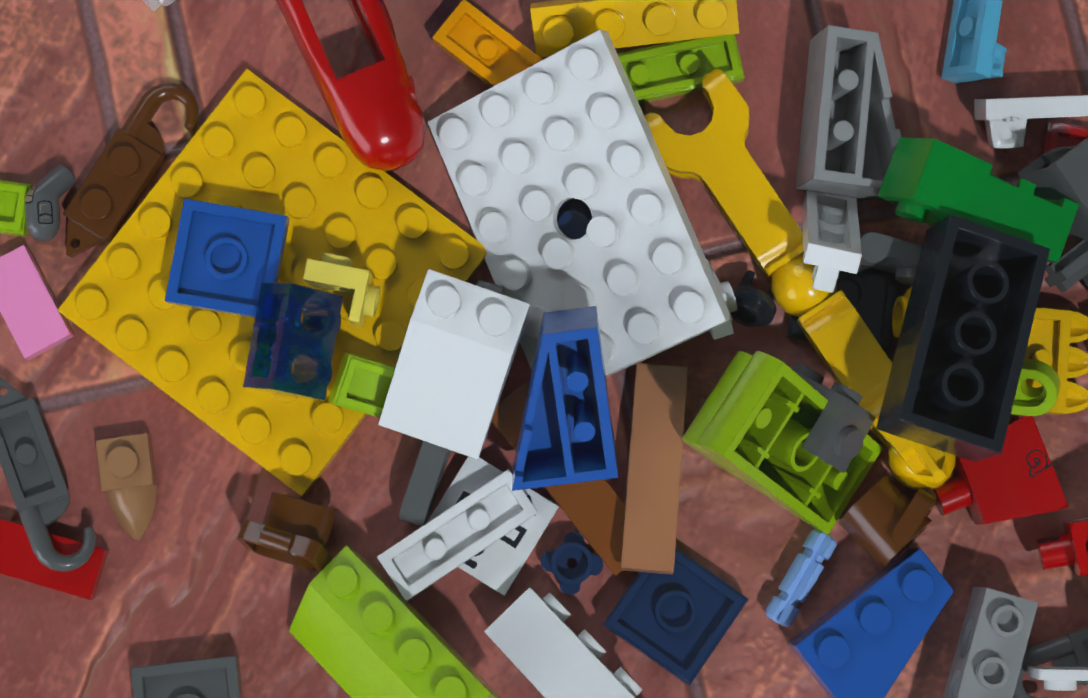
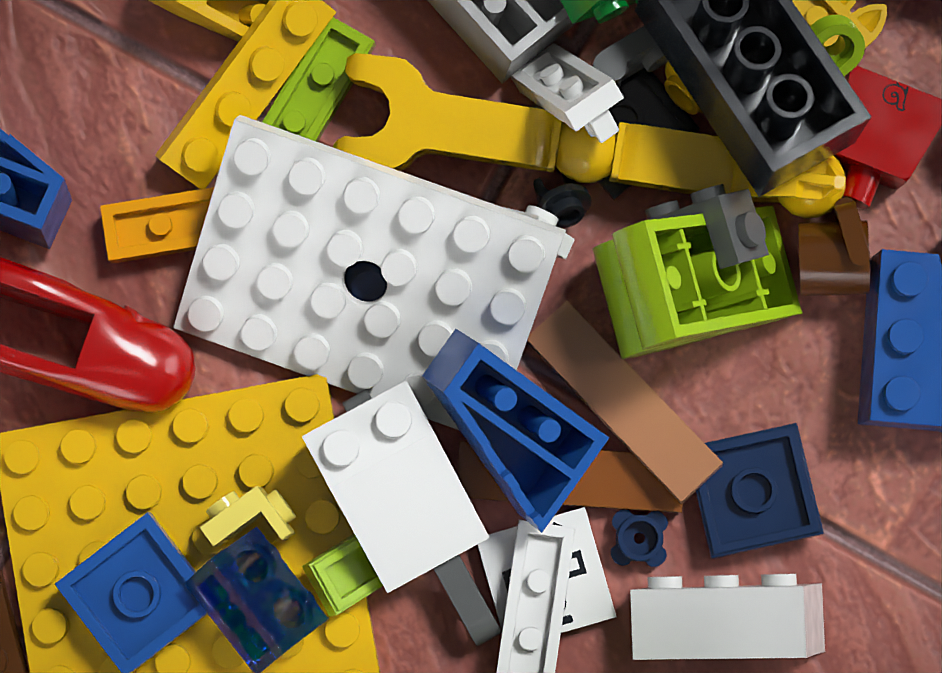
camera: 50 degrees left, 0 degrees up
light blue axle [765,529,837,627] -> none

